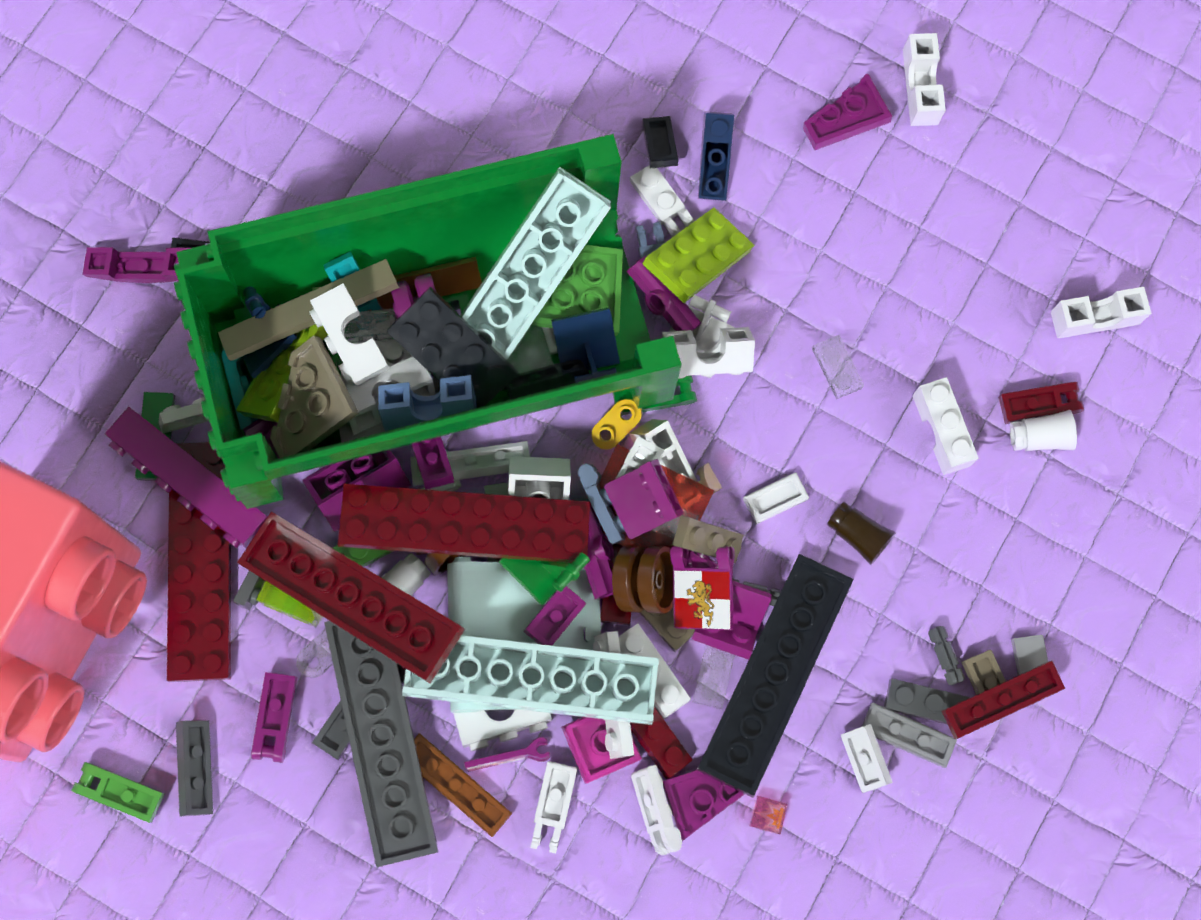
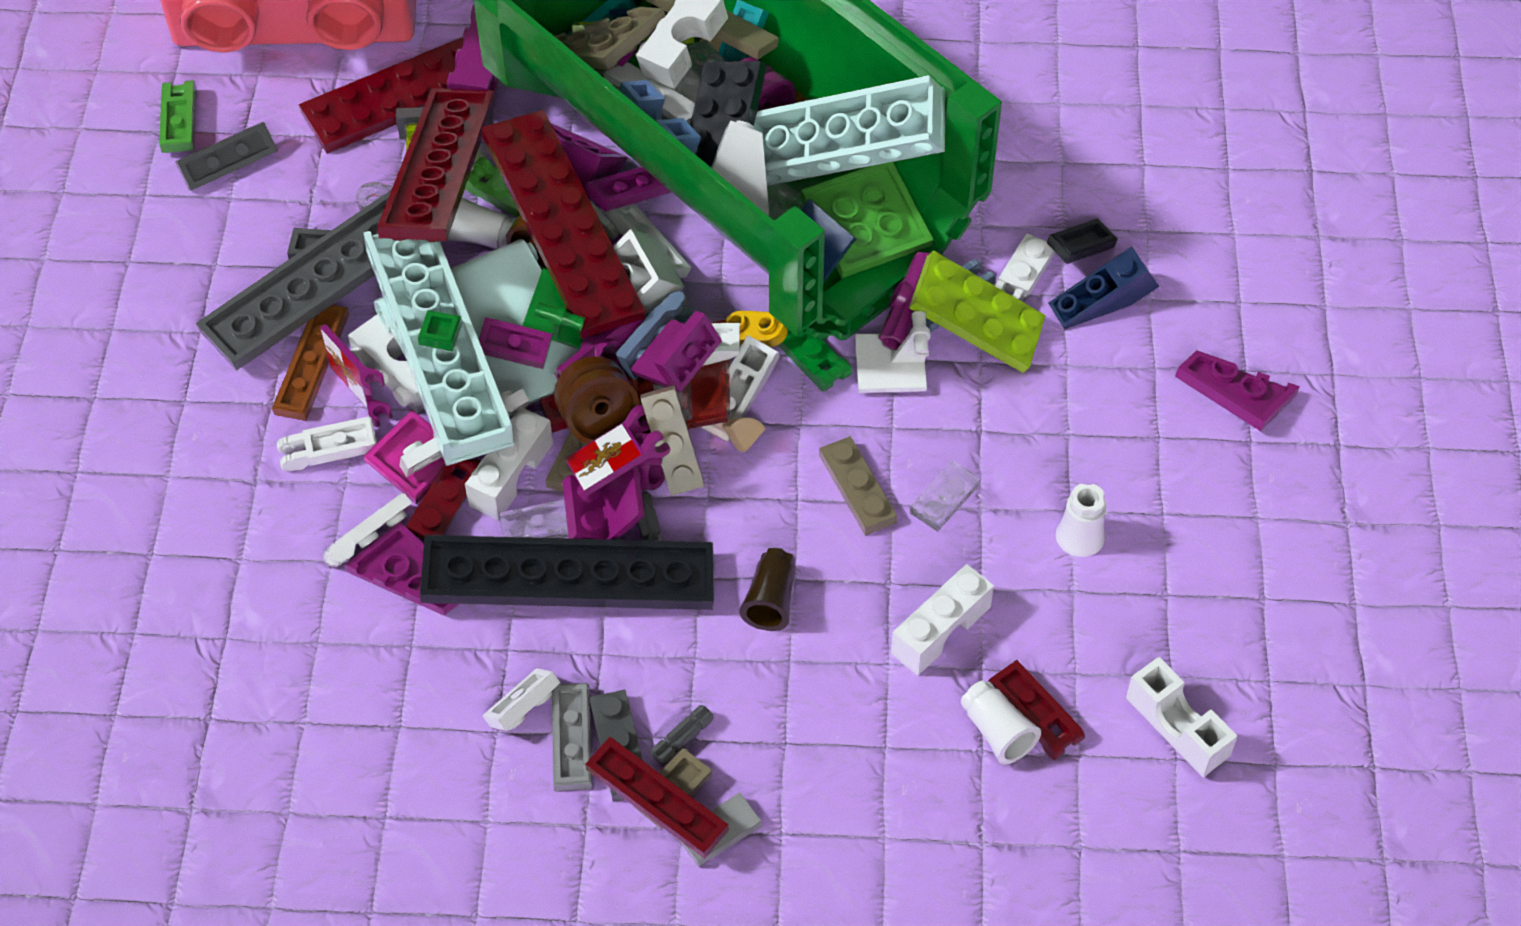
camera: 70 degrees right, 20 degrees down
magenta plate [251,672,297,763] -> none
white arch [662,327,755,379] -> none
white tile [743,472,809,525] -> none
clear pink tile [749,796,788,835] -> none
white arch [903,33,946,126] -> none
none -> green tile [418,310,462,351]
none -> white slope [711,120,769,215]
none -> dark tan plate [819,436,897,535]
none -> white plant [1056,484,1107,557]

